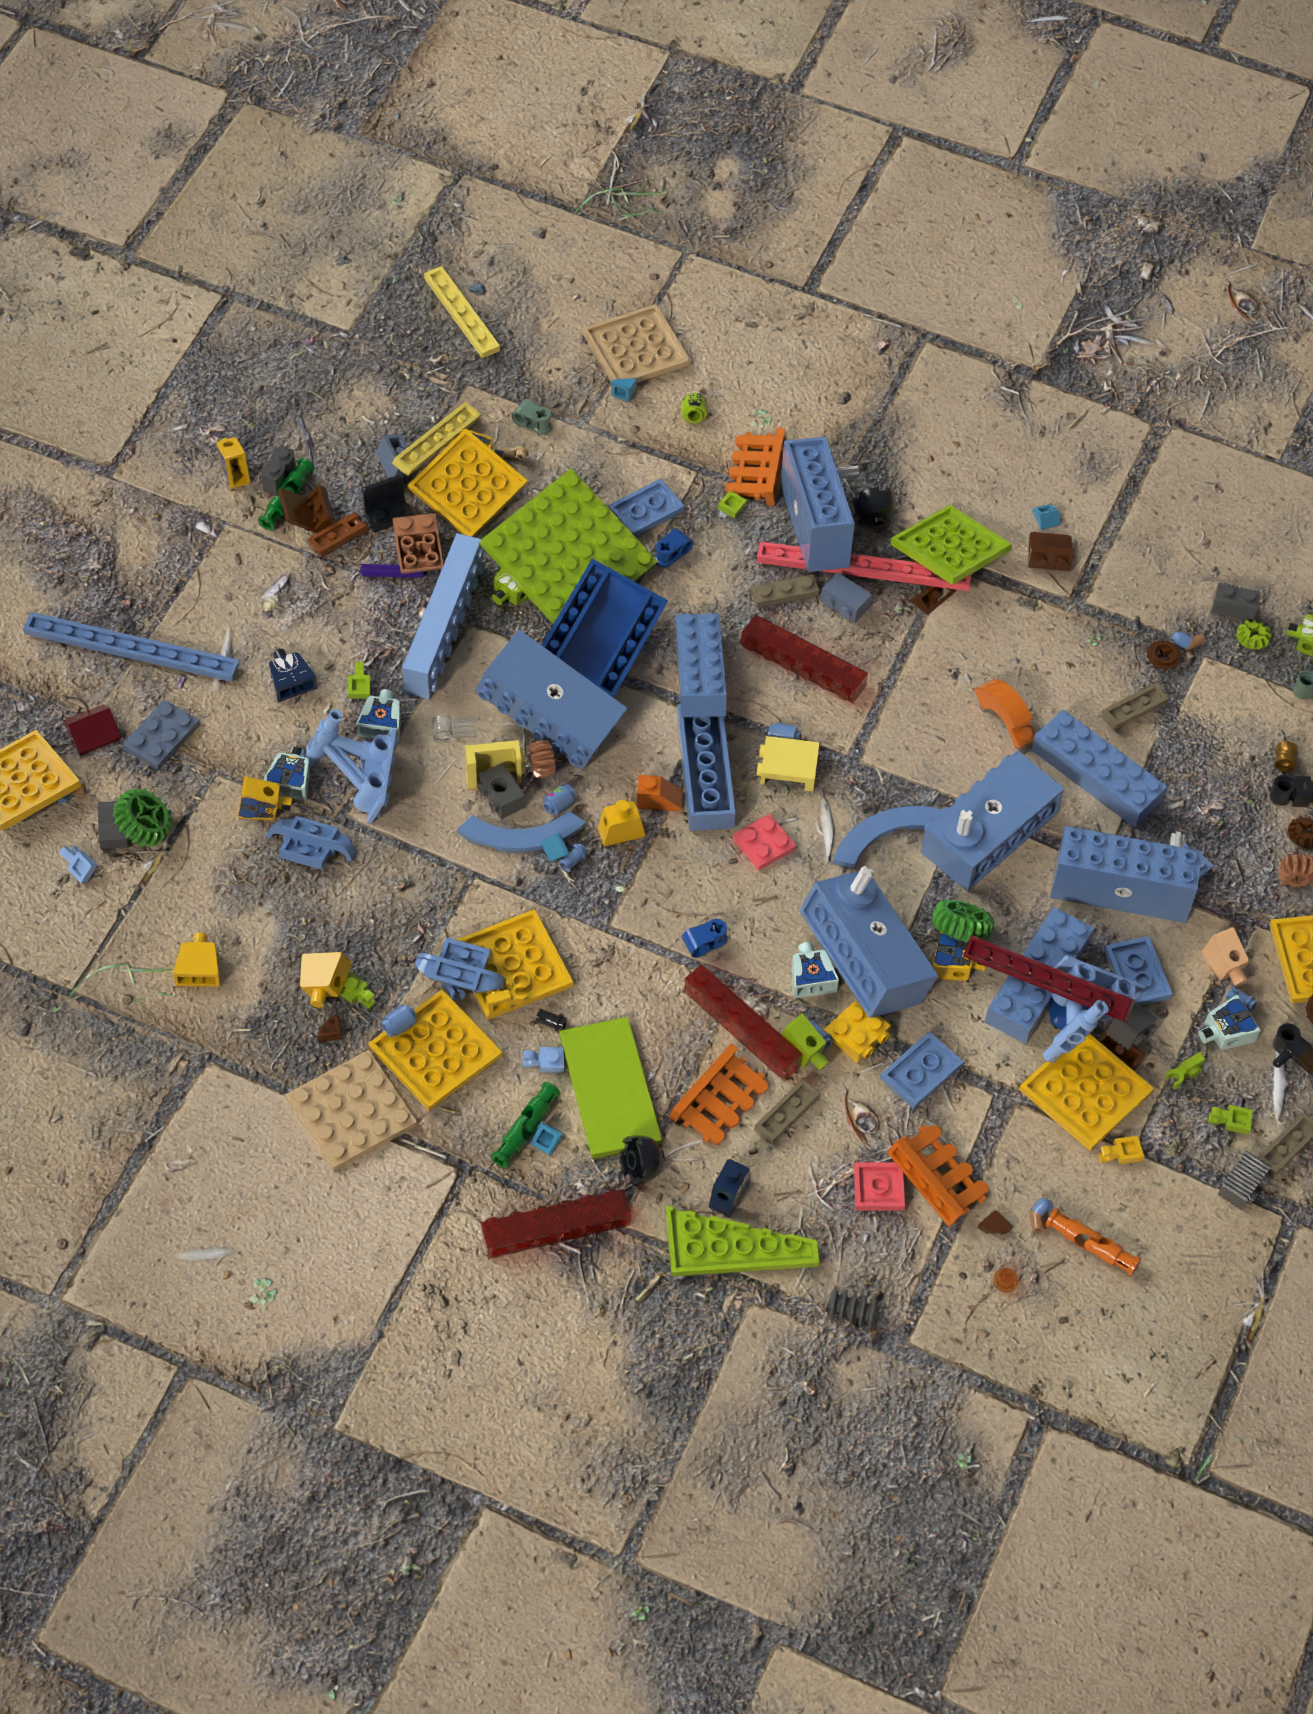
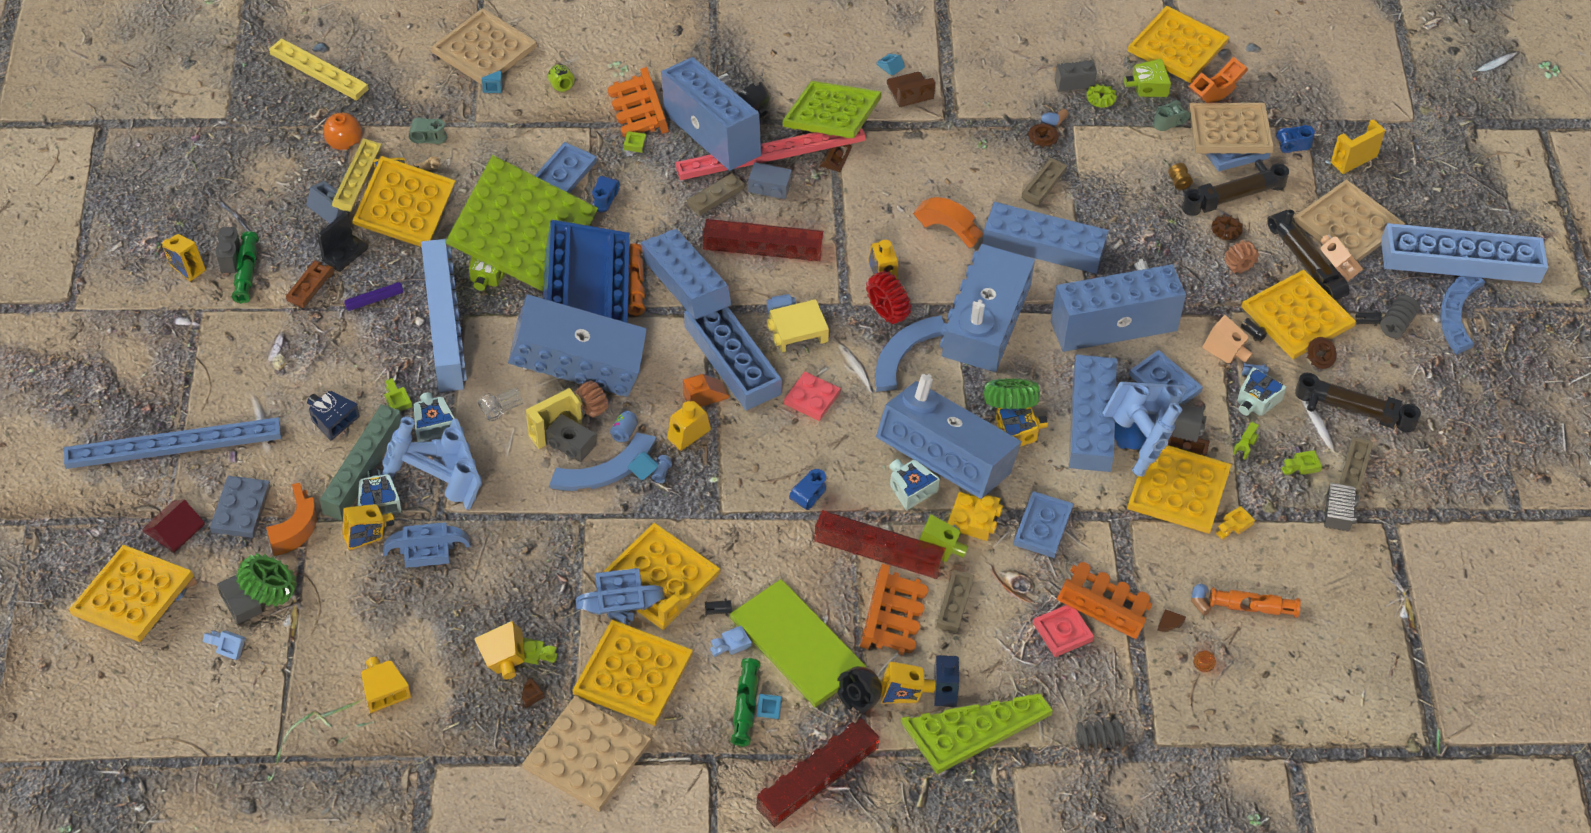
camera: 25 degrees left, 5 degrees down
reddish brown bracket [278,485,335,534] -> none
medium blue brick [380,1004,417,1038] -> none
nougat slope [393,513,443,574] -> none
dark red tile [963,935,1136,1022] -> none
none -> orange arch [266,482,317,556]
none -> sand green brick [320,404,401,521]
none -> orange cylinder [323,112,362,150]
none -> orange piece [628,243,645,316]
none -> red gear [866,271,911,324]
none -> yellow torso [868,239,898,280]
none -> yellow torso [881,662,935,703]
none -> black pin [1241,318,1267,342]

